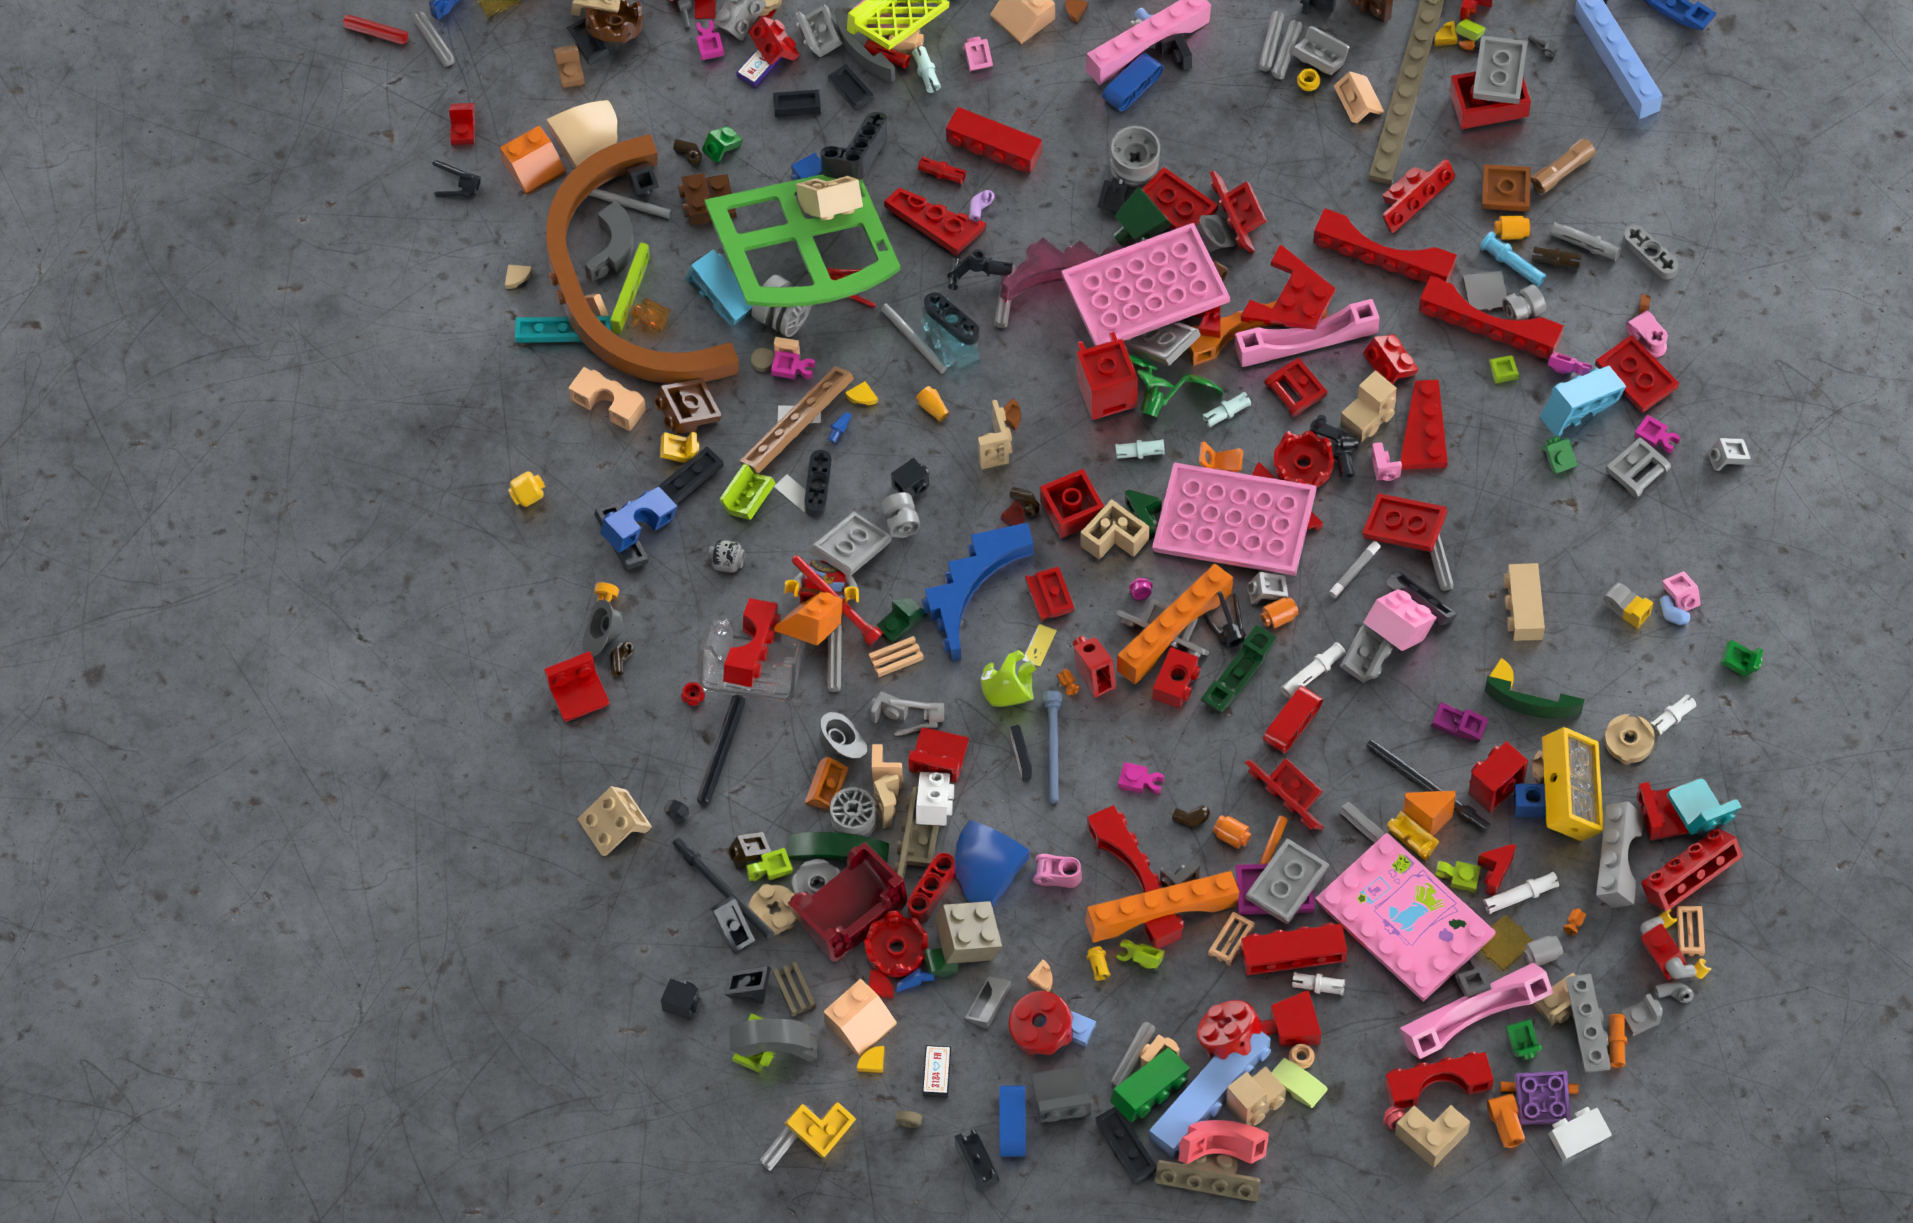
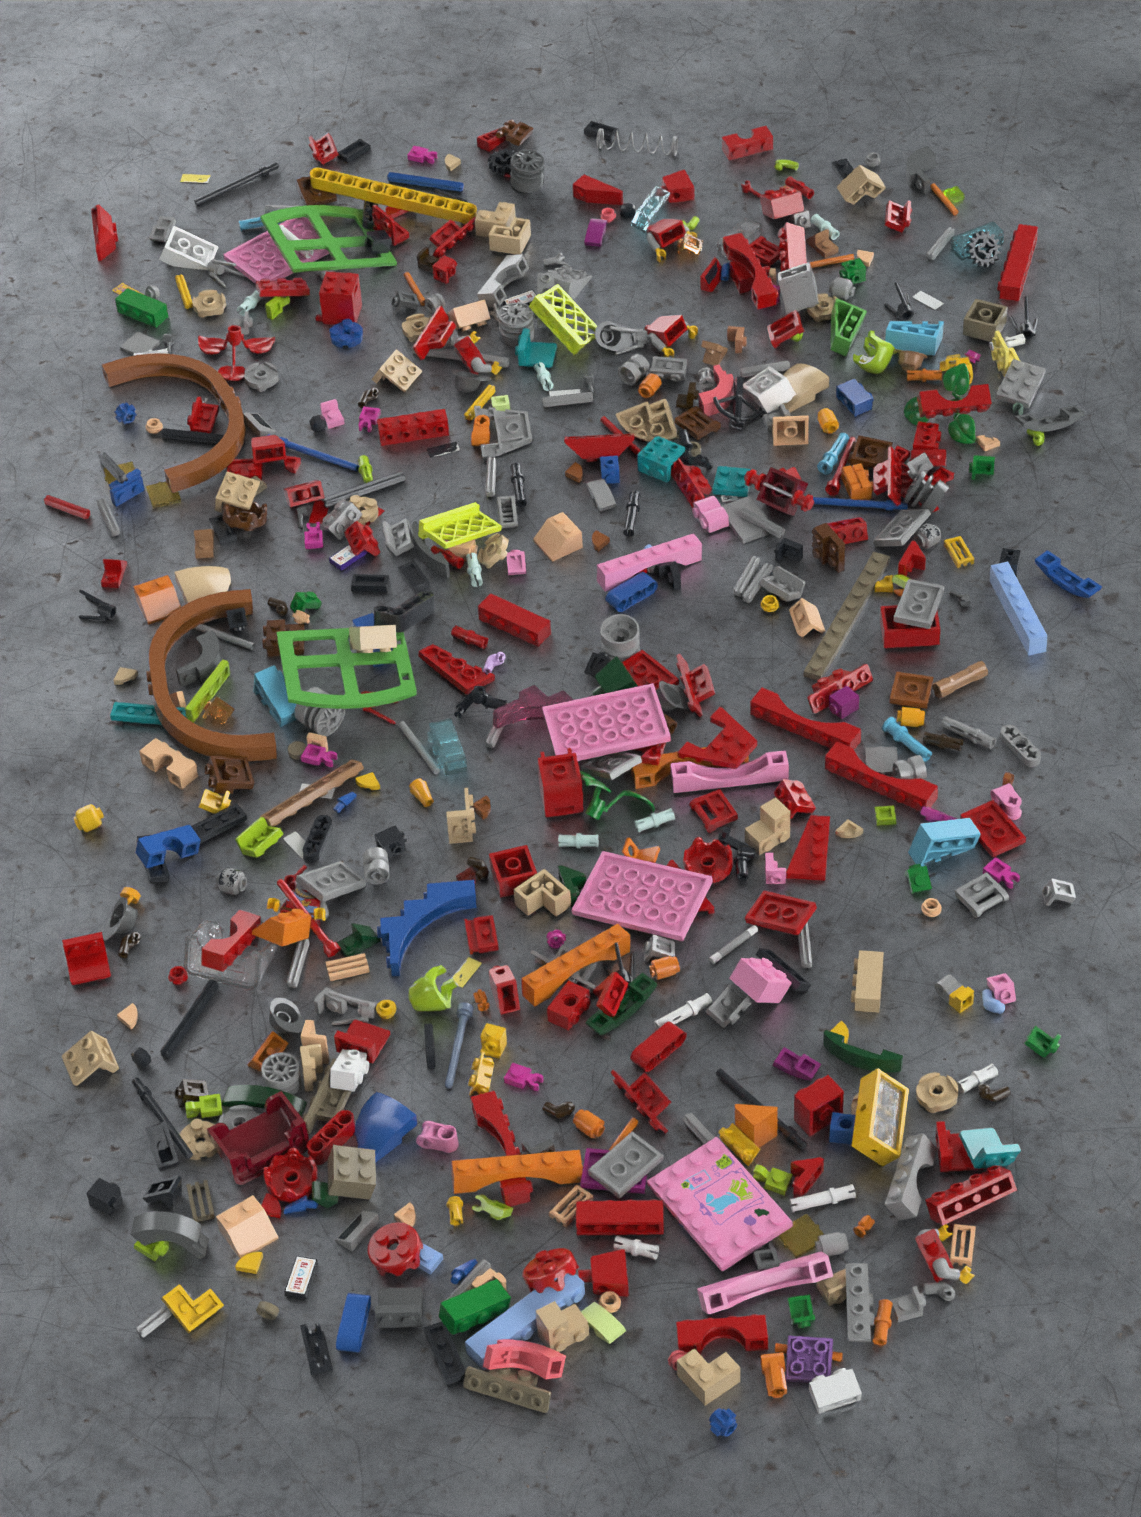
camera: 10 degrees right, 15 degrees down
black beam [924,292,979,345] -> none
none -> light nougat tile [117,1003,138,1030]
none -> red hand [284,865,307,890]
none -> light nougat plate [292,610,310,624]
none -> yellow plate [376,1000,396,1019]
none -> blue bar [450,1259,478,1284]
none -> yellow hinge [468,1051,494,1096]
none -> tan plate [478,533,509,569]
none -> yellow brick [480,1023,507,1059]
none -> red slope [593,972,629,1017]
none -> blue gear [709,1408,737,1437]
none -> magenta brick [829,686,859,719]
none -> tan tile [835,819,863,838]
none -> light nougat plate [921,898,942,917]
none -> dark brown arm [978,1084,1011,1102]

